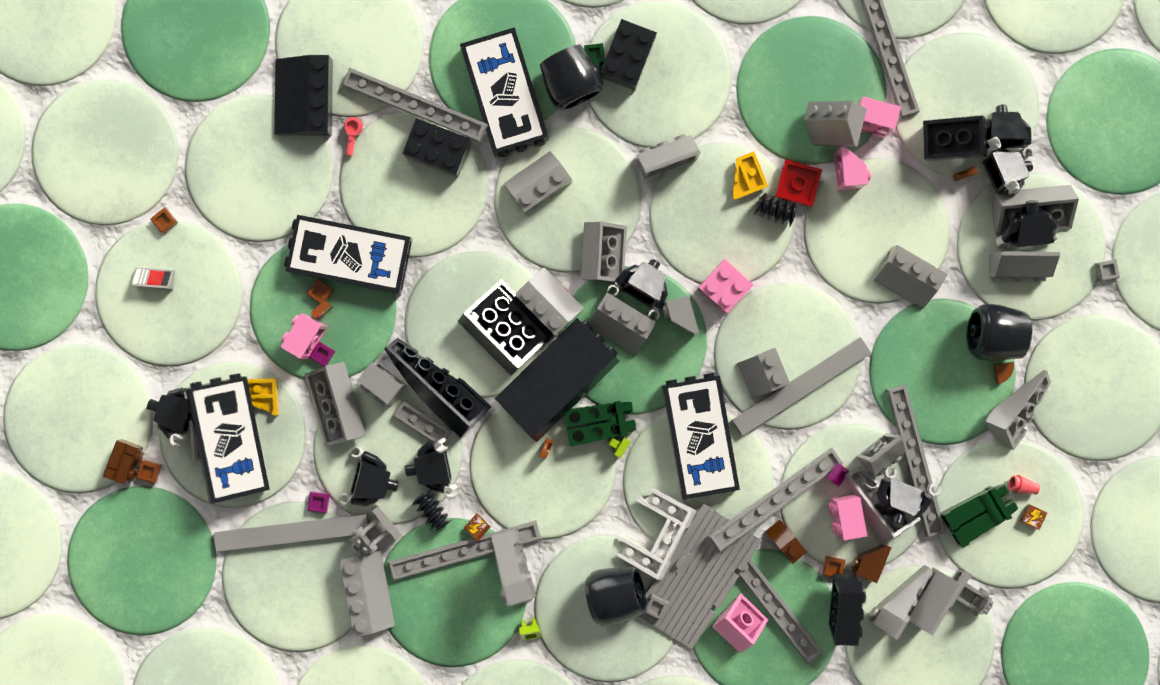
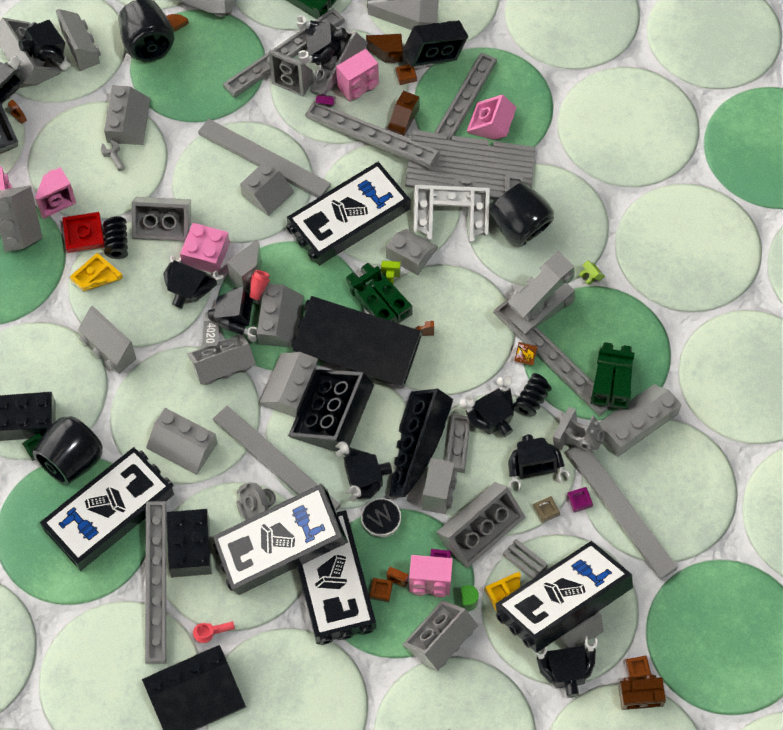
camera: 115 degrees left, 25 degrees down
none -> light grey bar [101,140,125,171]
none -> light grey slope [132,197,191,241]
none -> black torso [163,256,224,309]
none -> light grey sticker [202,321,219,346]
none -> light grey tile [213,406,340,511]
none -> brick [213,484,348,595]
none -> light grey tile [236,482,276,520]
none -> coral cone [249,270,270,300]
none -> black torso [335,442,392,502]
none -> black tile [361,498,401,538]
none -> light grey slope [386,229,438,275]
none -> light grey slope [402,600,478,671]
none -> bright green brick [461,585,479,611]
none -> light grey tile [503,539,547,579]
none -> dark tan tile [533,496,560,523]
none -> dark green hips [590,342,635,410]

